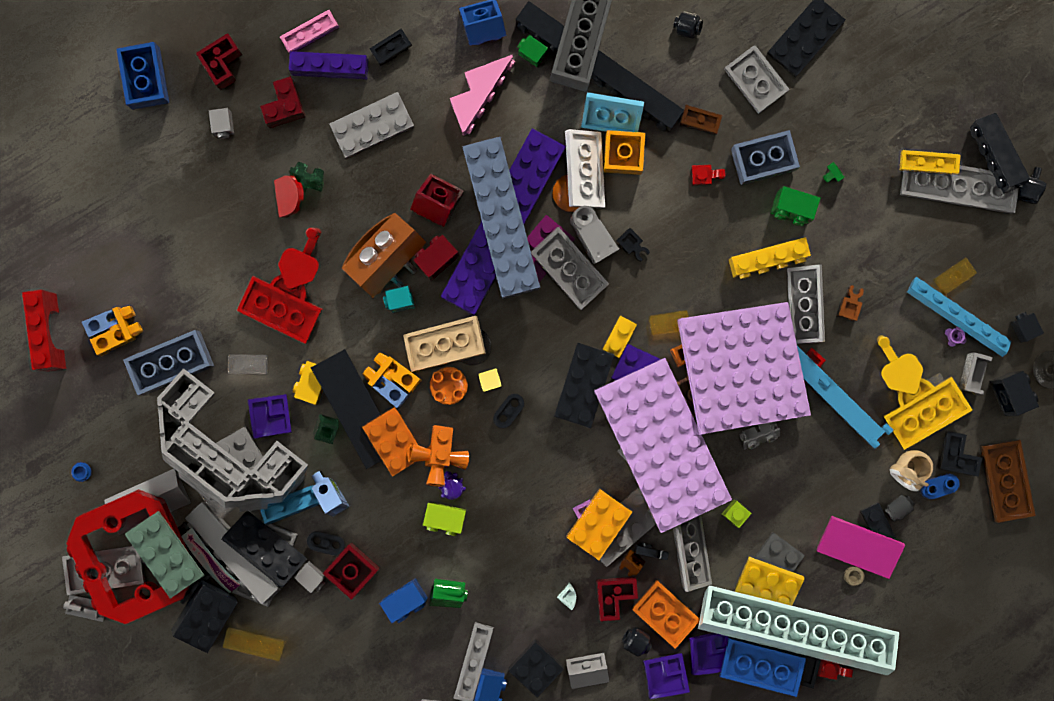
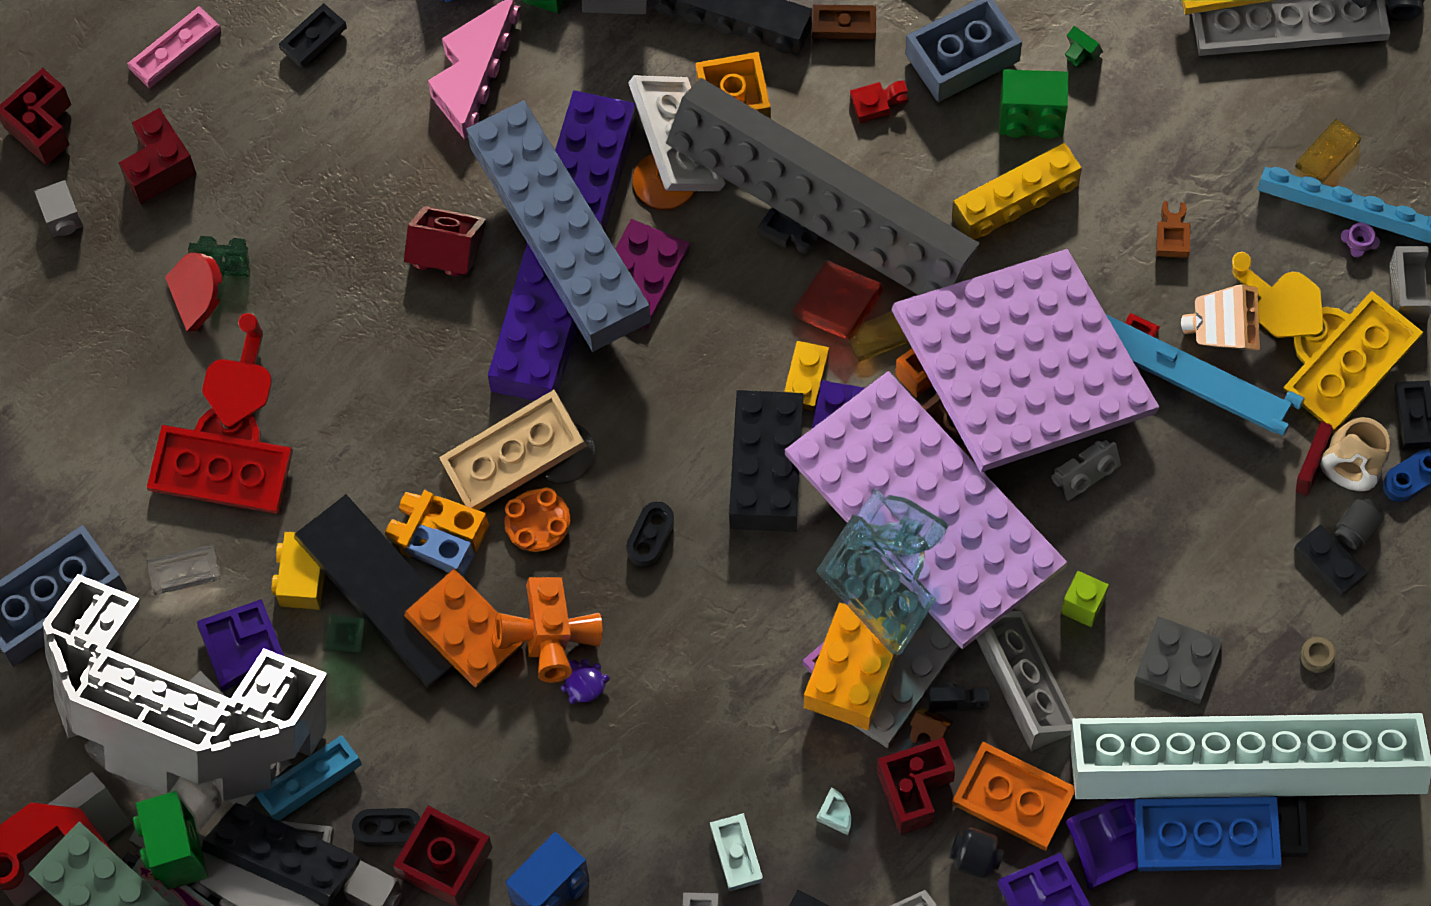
camera: 10 degrees left, 20 degrees down
dark purple brick [289,51,369,79] -> none
light blue torso [312,471,350,517] -> none
light grey plate [329,92,414,159] -> none
dark orange piece [342,213,426,298] -> none
teal brick [383,286,415,313] -> none
dark red brick [413,235,460,282] -> none
lime brick [423,502,466,536] -> none
green torso [429,579,468,608] -> none
light yellow slope [478,369,502,392] -> none
light grey plate [531,227,609,310] -> none
light grey piece [570,206,619,265] -> none
medium azure plate [581,92,644,132] -> none
yellow plate [735,557,804,606] -> none
light grey slope [787,264,825,344] -> none
dark pink tile [817,516,905,579] -> none
red plate [817,659,853,680] -> none
none -> green brick [133,790,209,890]
none -> dark grey brick [666,78,980,295]
none -> light aqua plate [710,813,763,892]
none -> clear red tile [793,260,884,341]
none -> clear light blue plate [816,489,949,655]
none -> light nougat torso [1181,284,1260,351]
none -> dark red tile [1296,421,1333,496]

